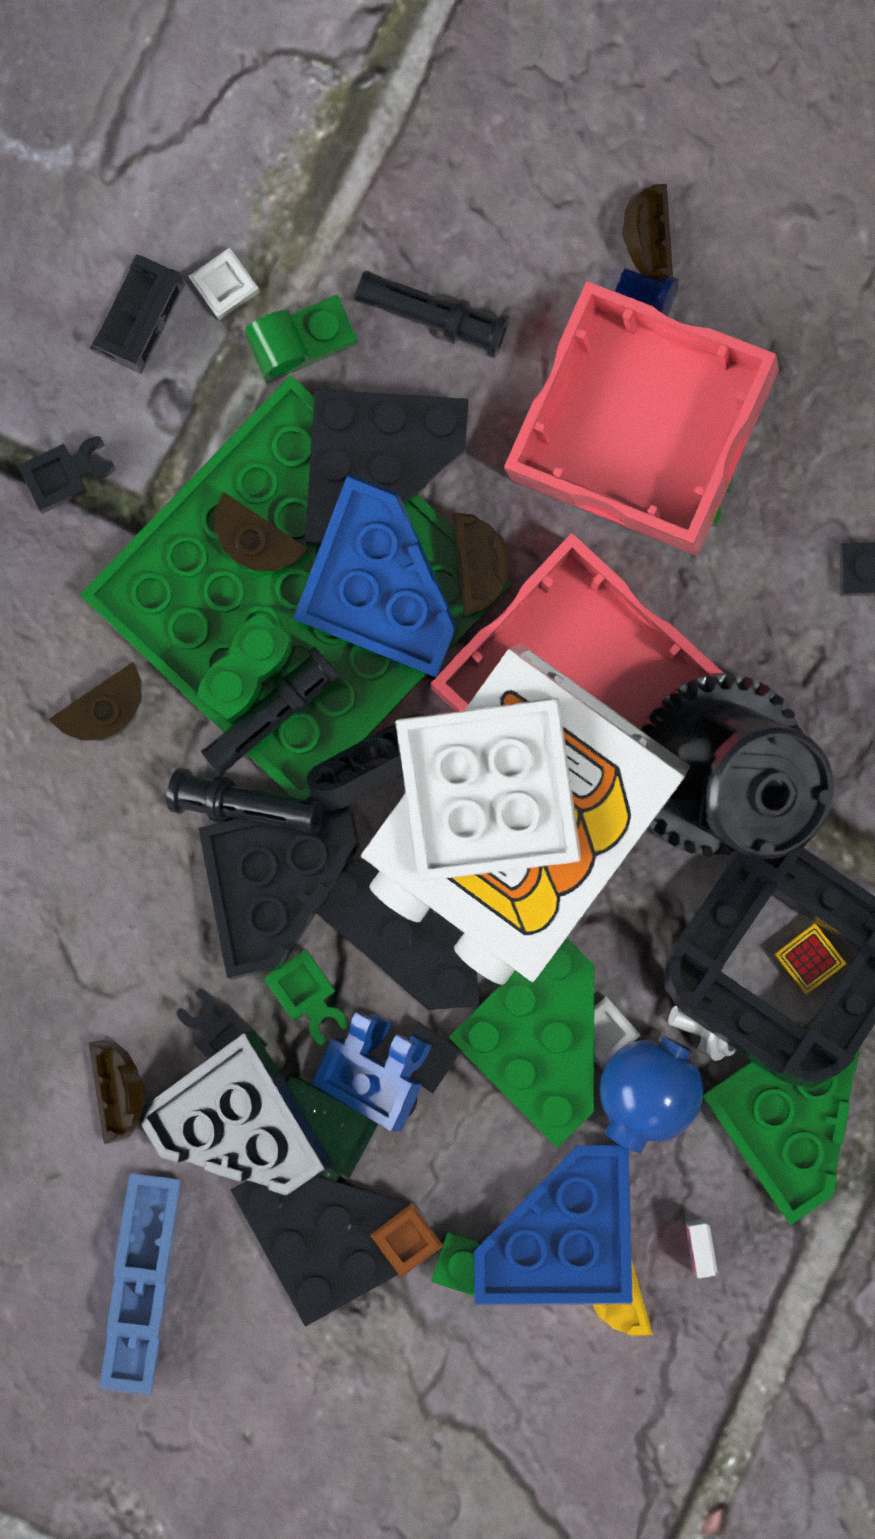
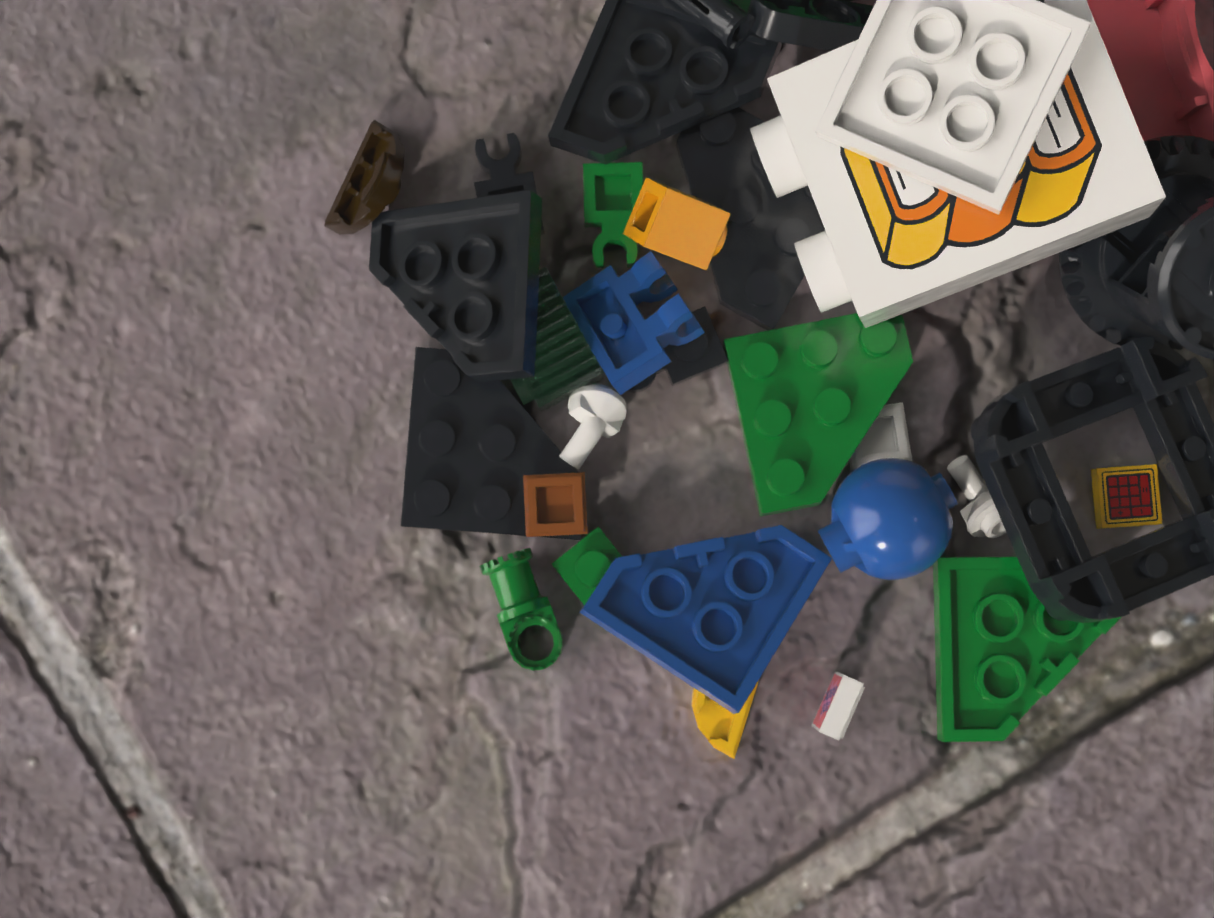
camera: 30 degrees right, 0 degrees up
medium blue slope [99,1173,181,1396] -> none
none -> green connector [479,548,564,671]
none -> white plate [559,384,627,469]
none -> light orange brick [623,177,731,271]

